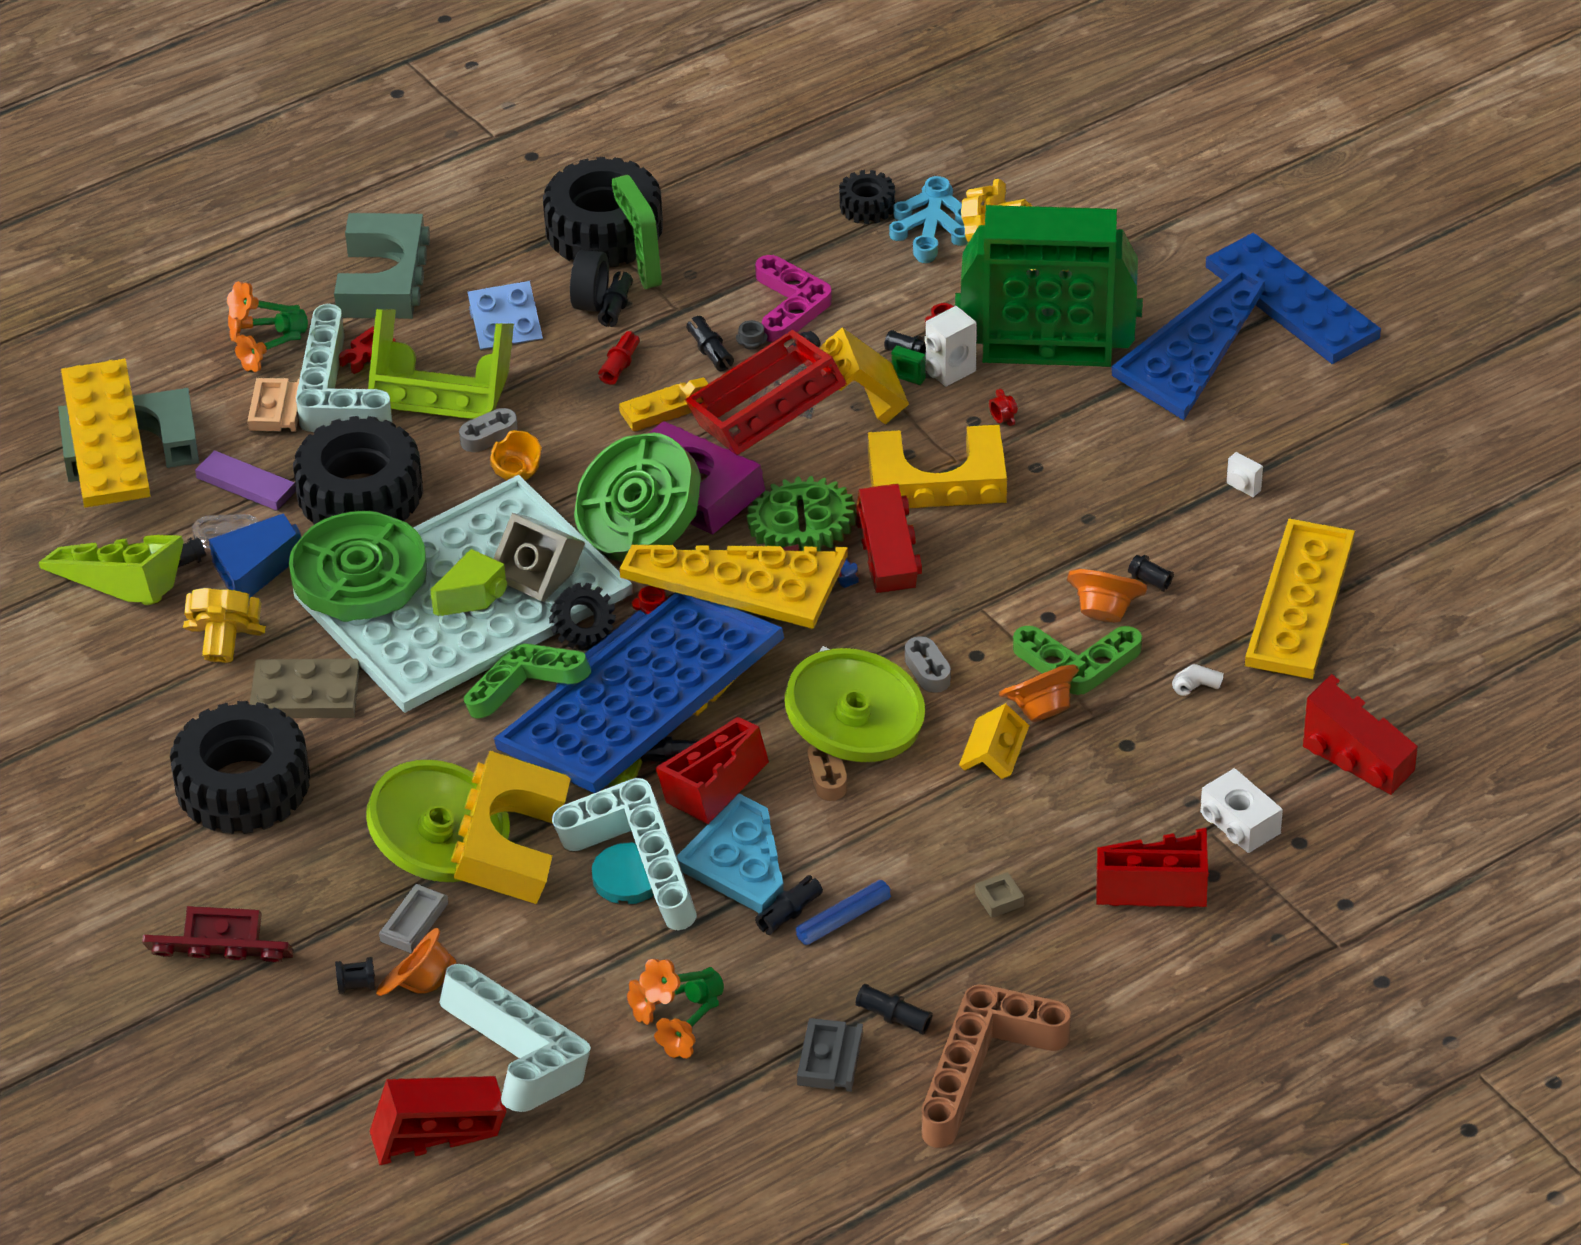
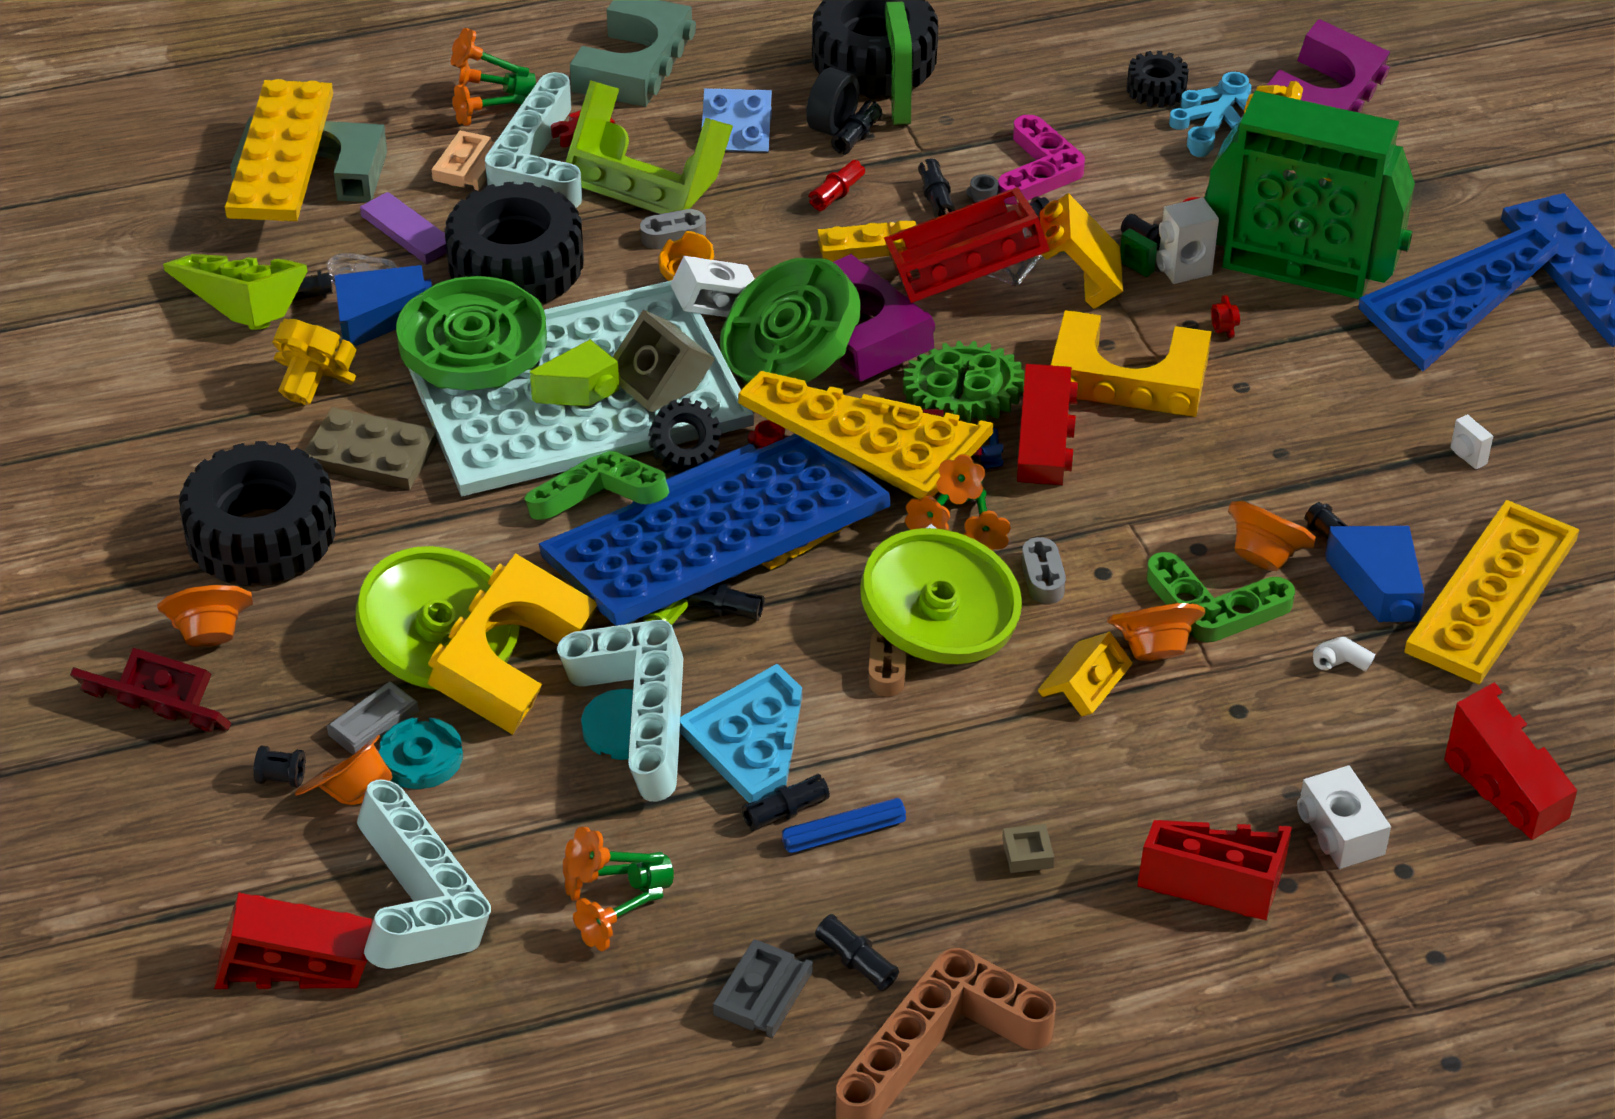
camera: 15 degrees right, 0 degrees up
red wedge [656,717,769,824] -> none
none -> orange hat [157,585,253,647]
none -> teal tile [379,718,463,789]
none -> white brick [670,256,754,317]
none -> orange plant [905,454,1011,551]
none -> magenta arch [1267,19,1390,113]
none -> blue slope [1325,526,1425,622]

